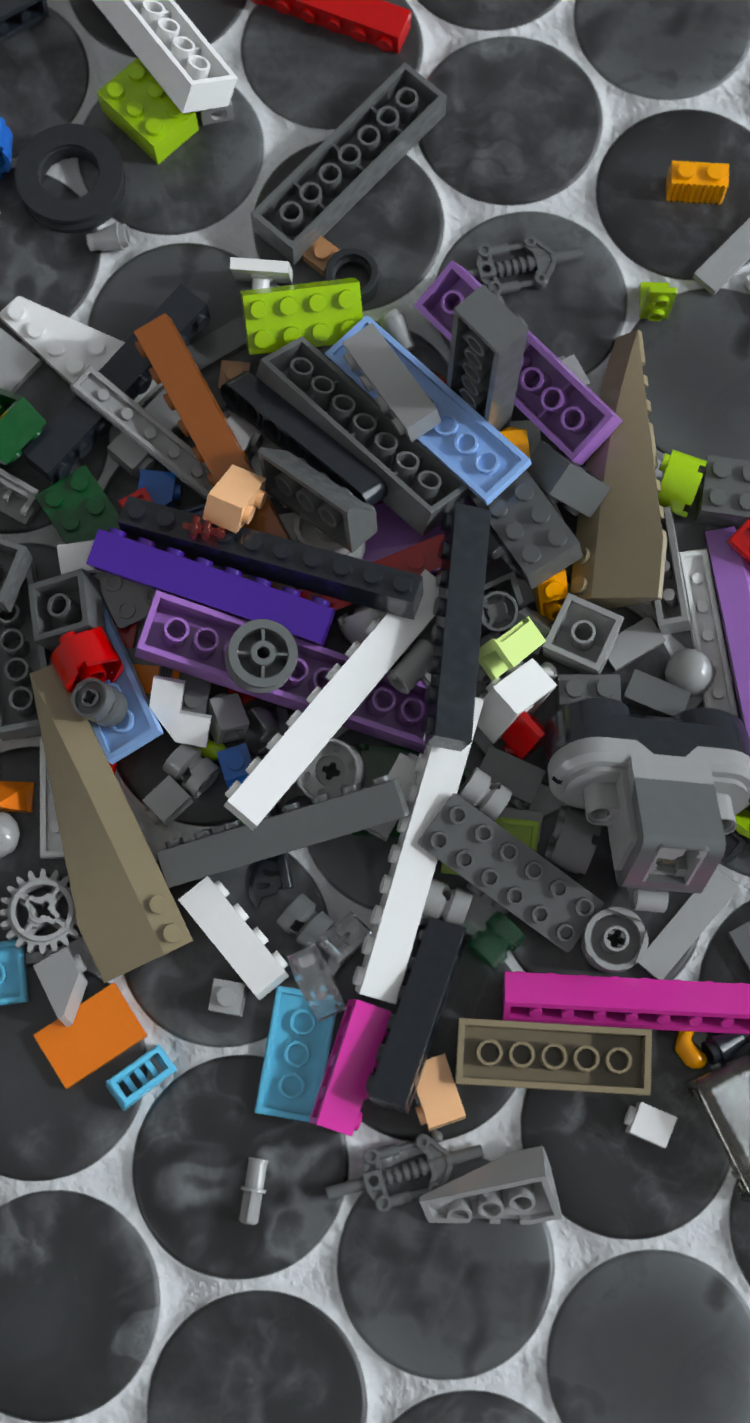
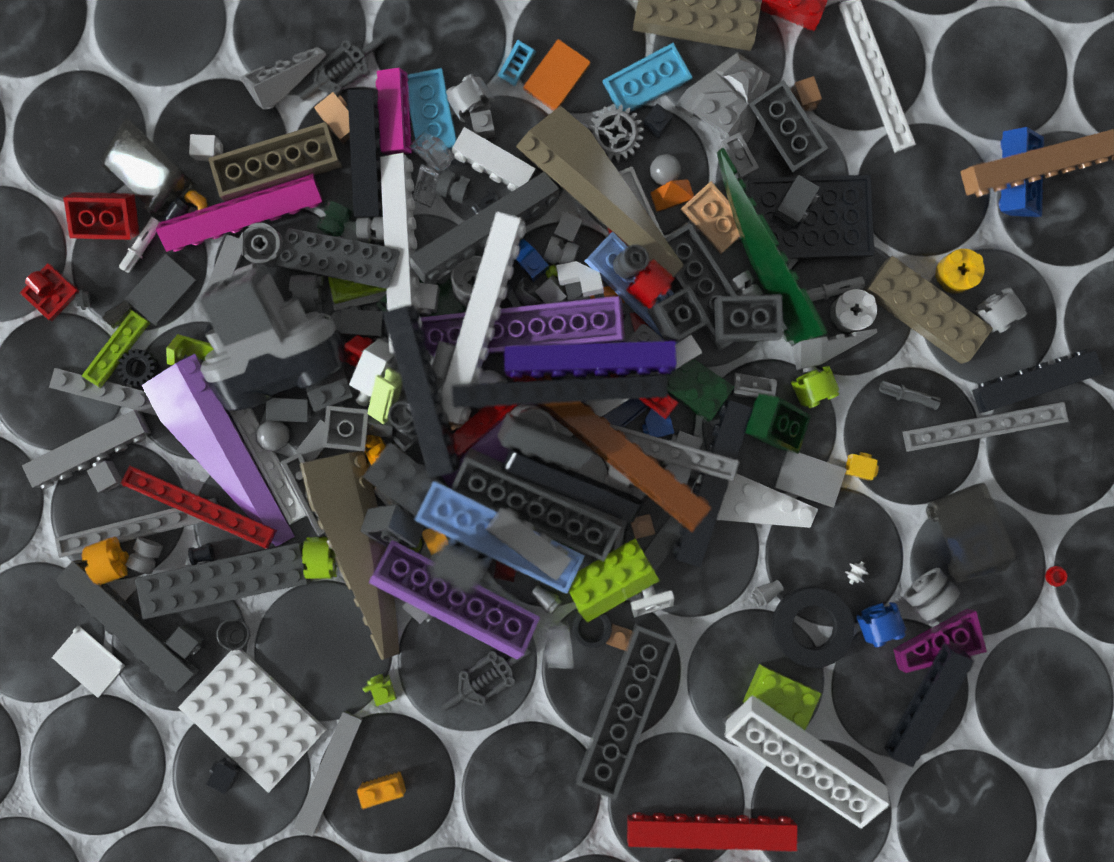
camera: 160 degrees right, 10 degrees up
light grey slope [33,947,88,1027] -> none
clear red hair [183,515,226,541] -> none
light nougat brick [202,464,267,533] -> none
dark grey wheel [225,619,298,694] -> none
light grey axle [239,1157,269,1225] -> none
light grey wheel [457,767,513,822] -> none
none -> light grey brick [446,74,495,122]
none -> clear slope [540,621,574,669]

